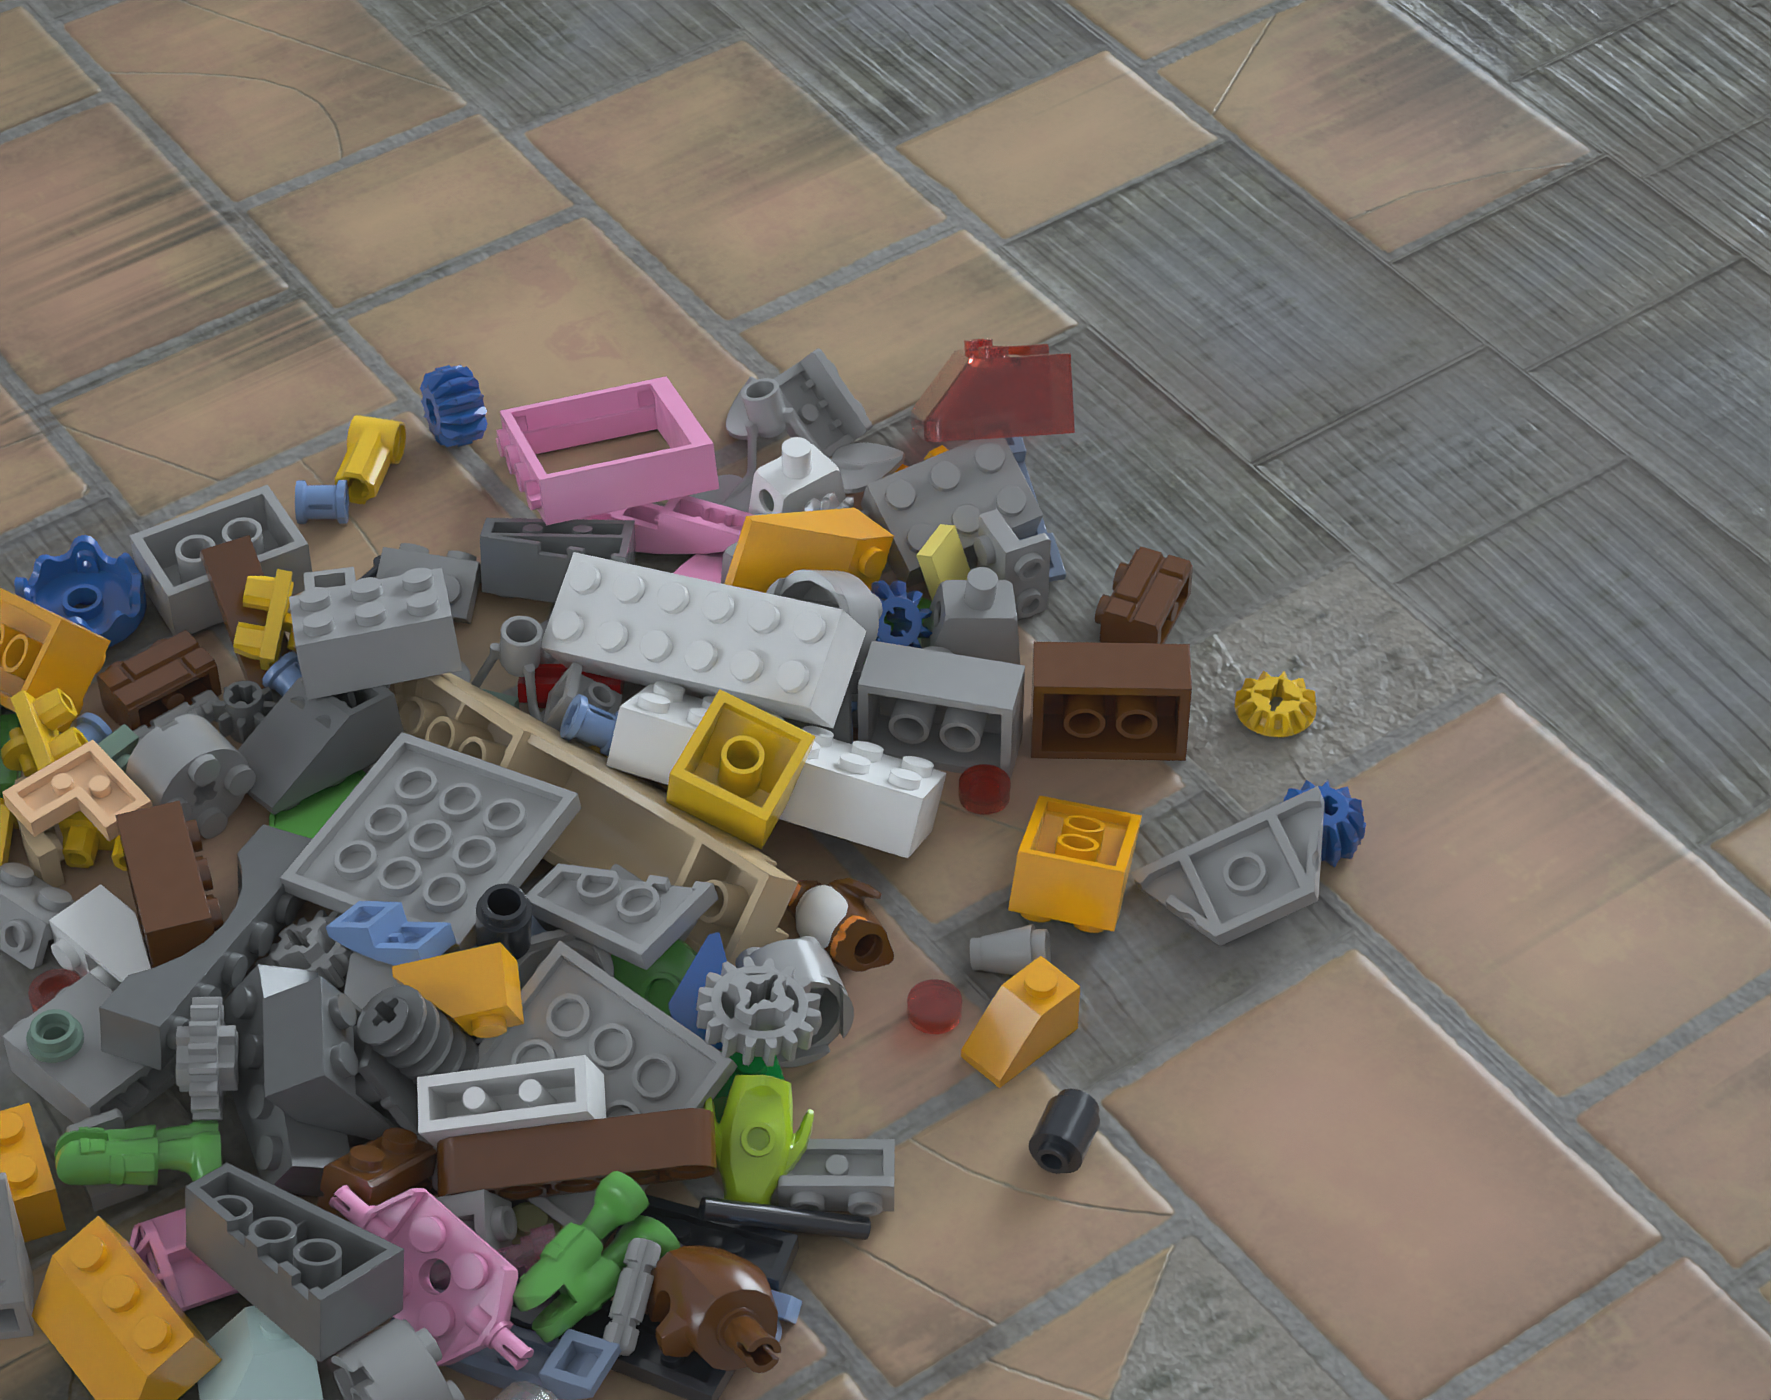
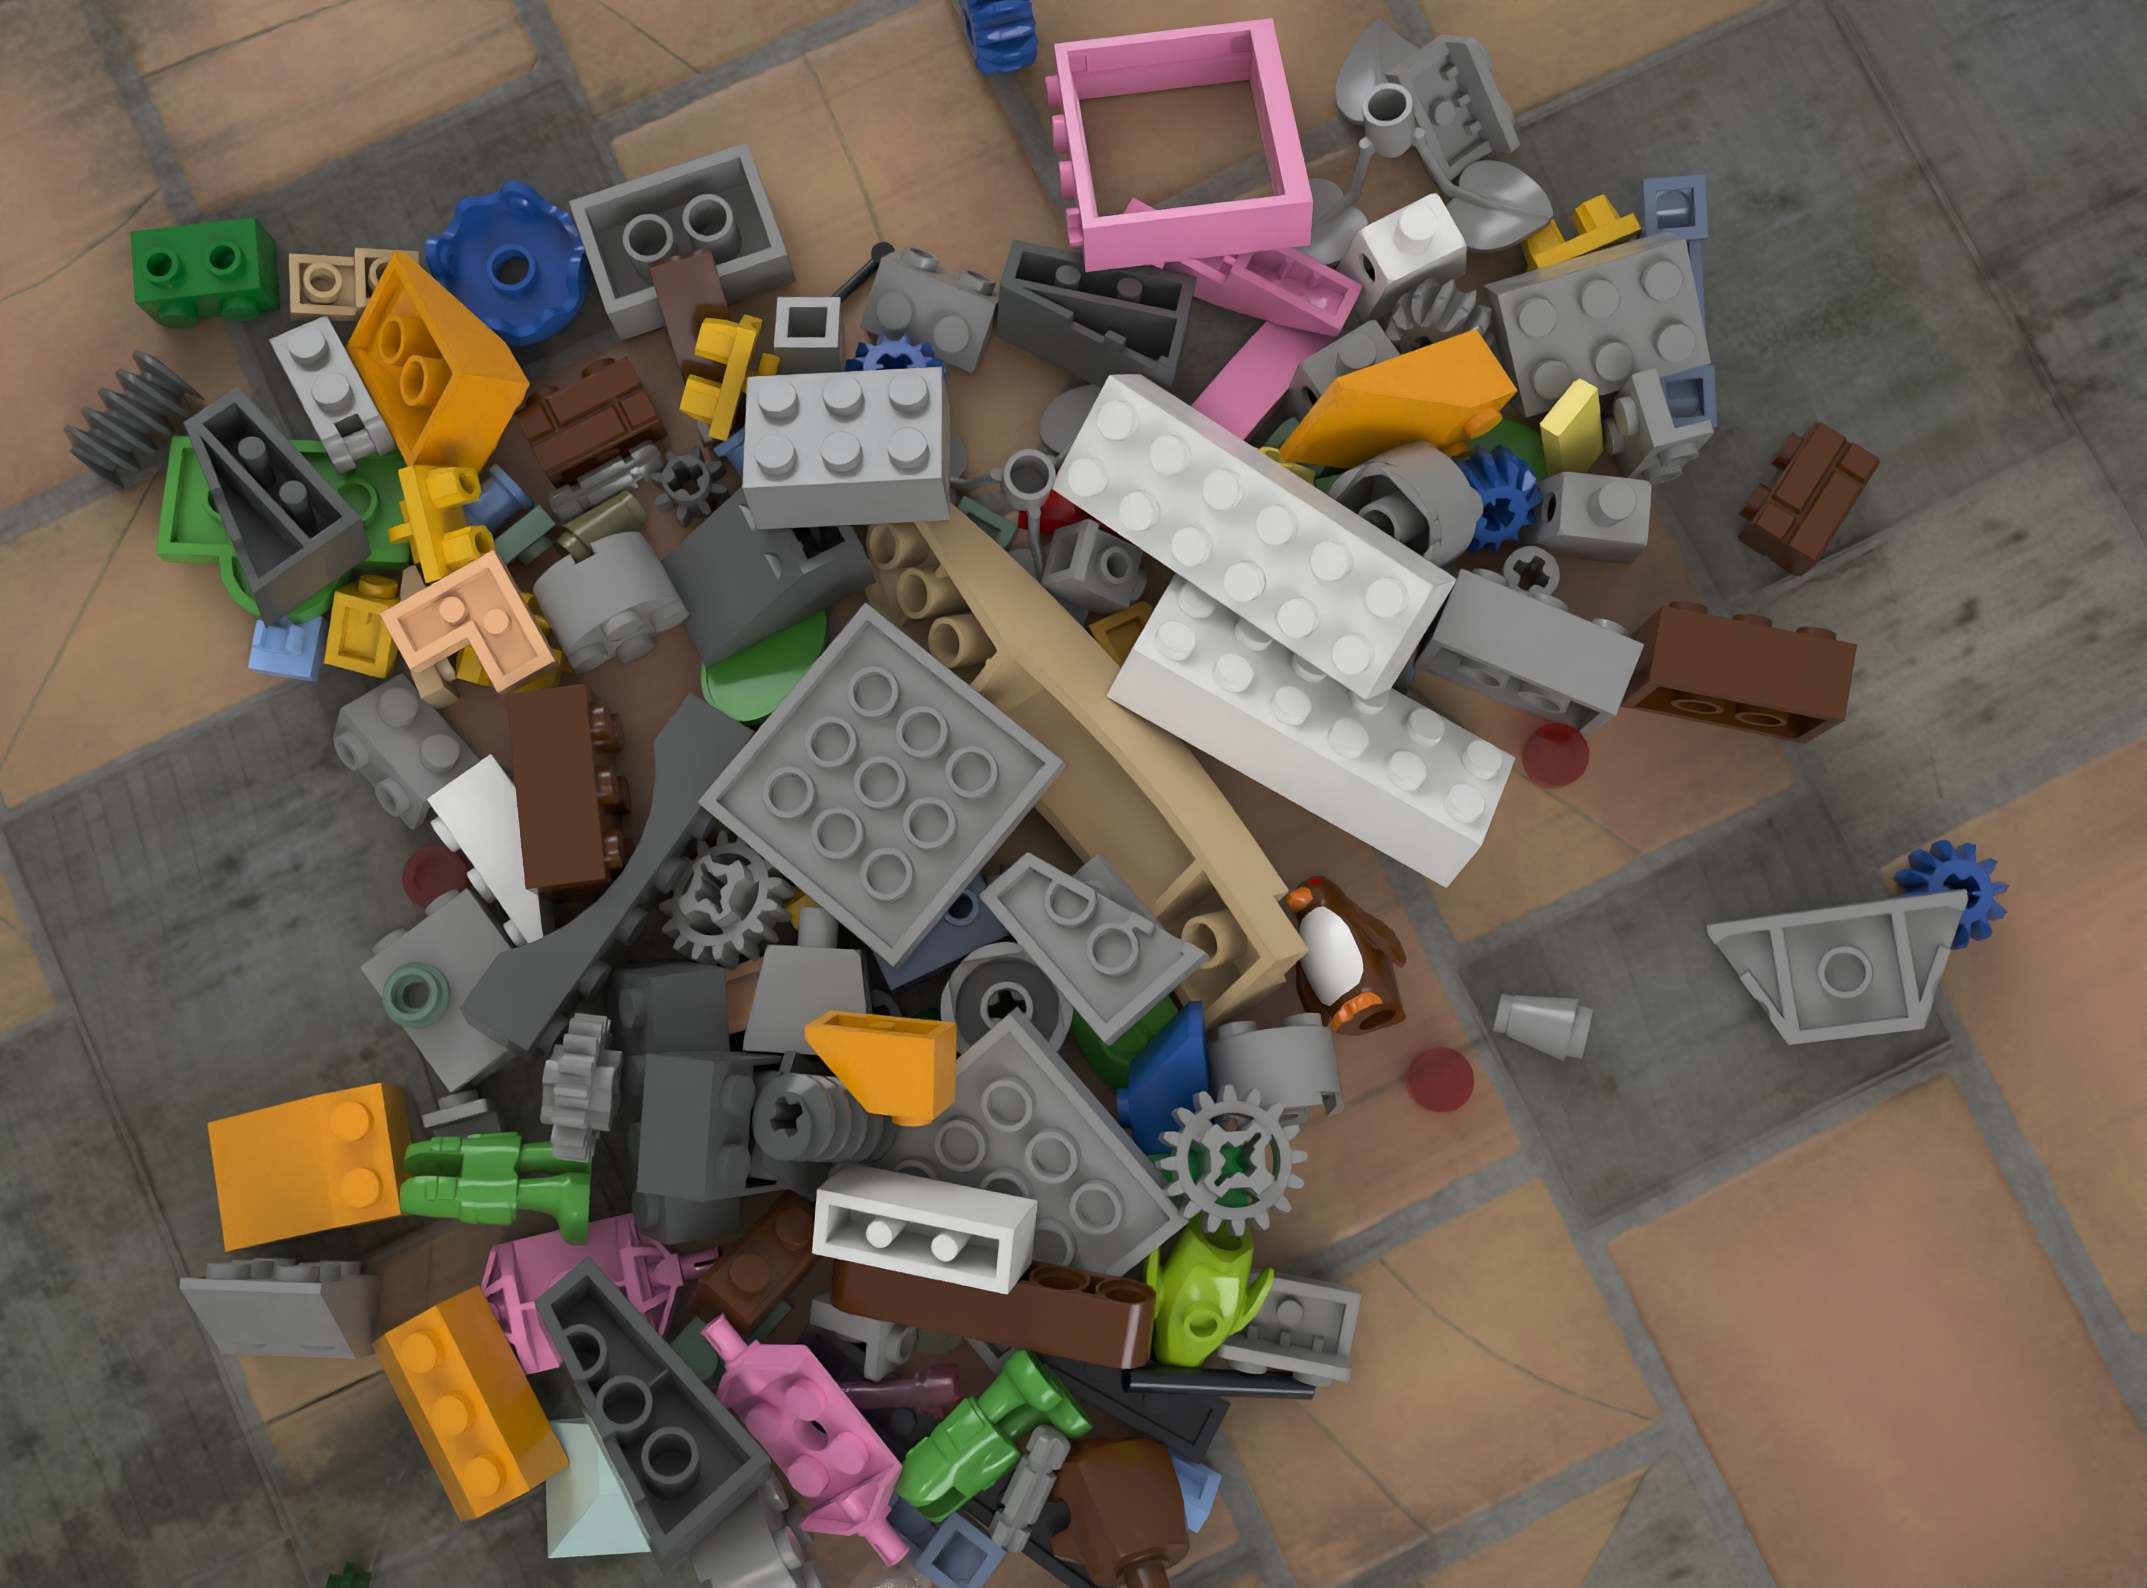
camera: 10 degrees right, 35 degrees up
medium blue bush [295,480,349,524] -> none
medium blue slope [326,901,456,965] -> none
yellow piece [334,415,406,504] -> none
black brick [476,883,532,960] -> none
medium blue bush [560,694,618,756] -> none
yellow slope [666,689,816,849] -> none
clear red windscreen [911,339,1075,442] -> none
light orange slope [961,956,1080,1088] -> none
light orange slope [1008,795,1142,933] -> none
black brick [1028,1088,1100,1174] -> none
yellow gear [1235,671,1317,737] -> none

